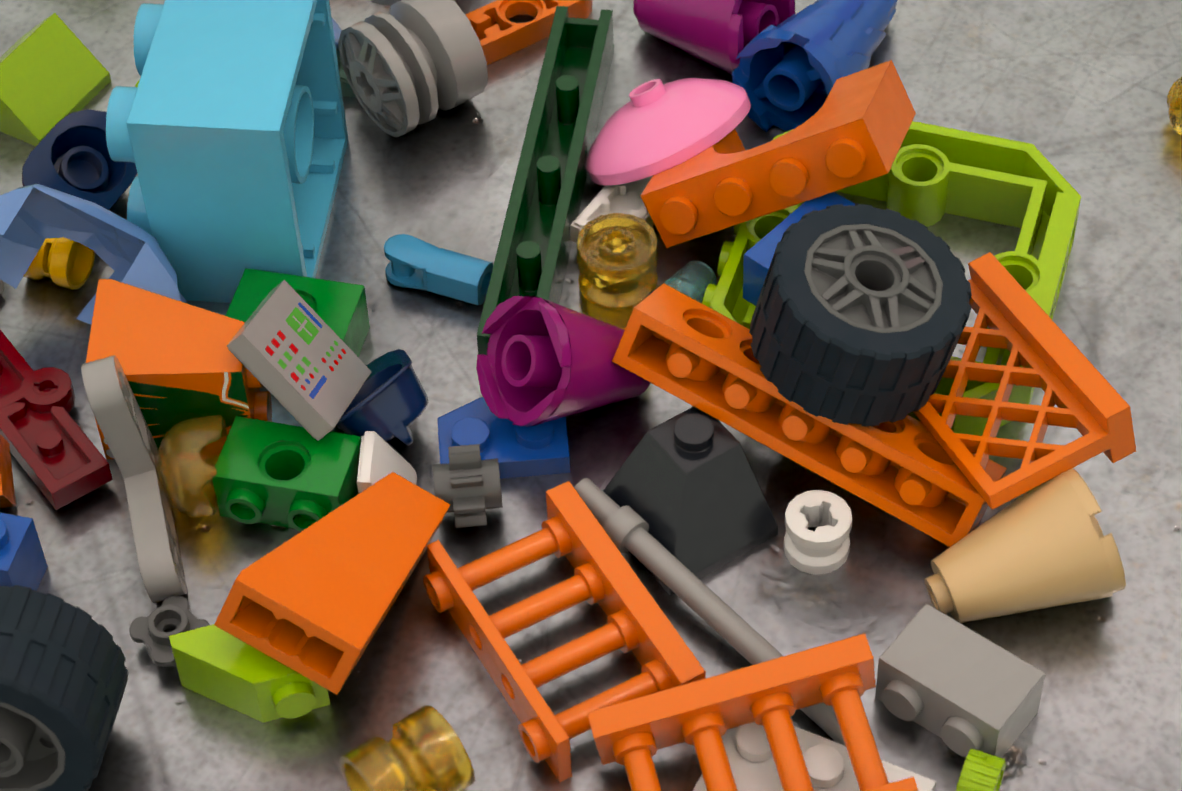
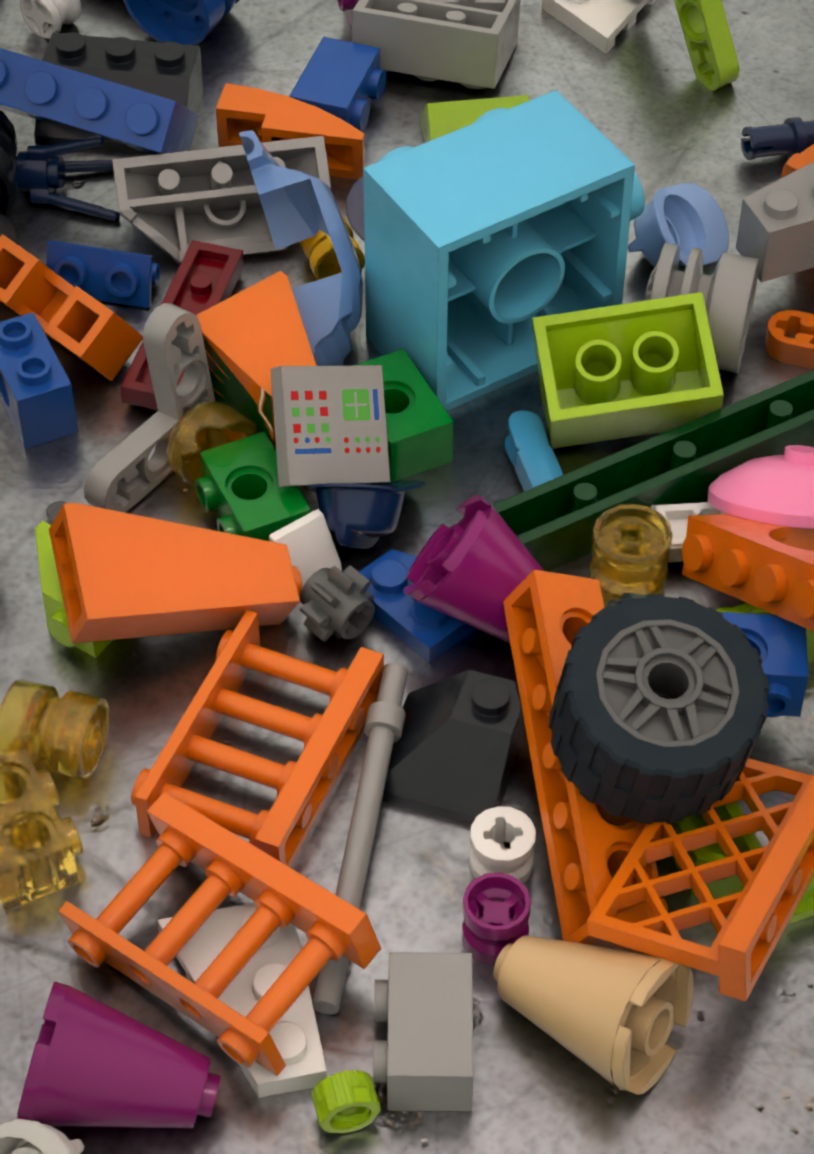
camera: 50 degrees right, 0 degrees up
none -> magenta wheel [462,872,531,966]
none -> lime slope [532,292,724,449]

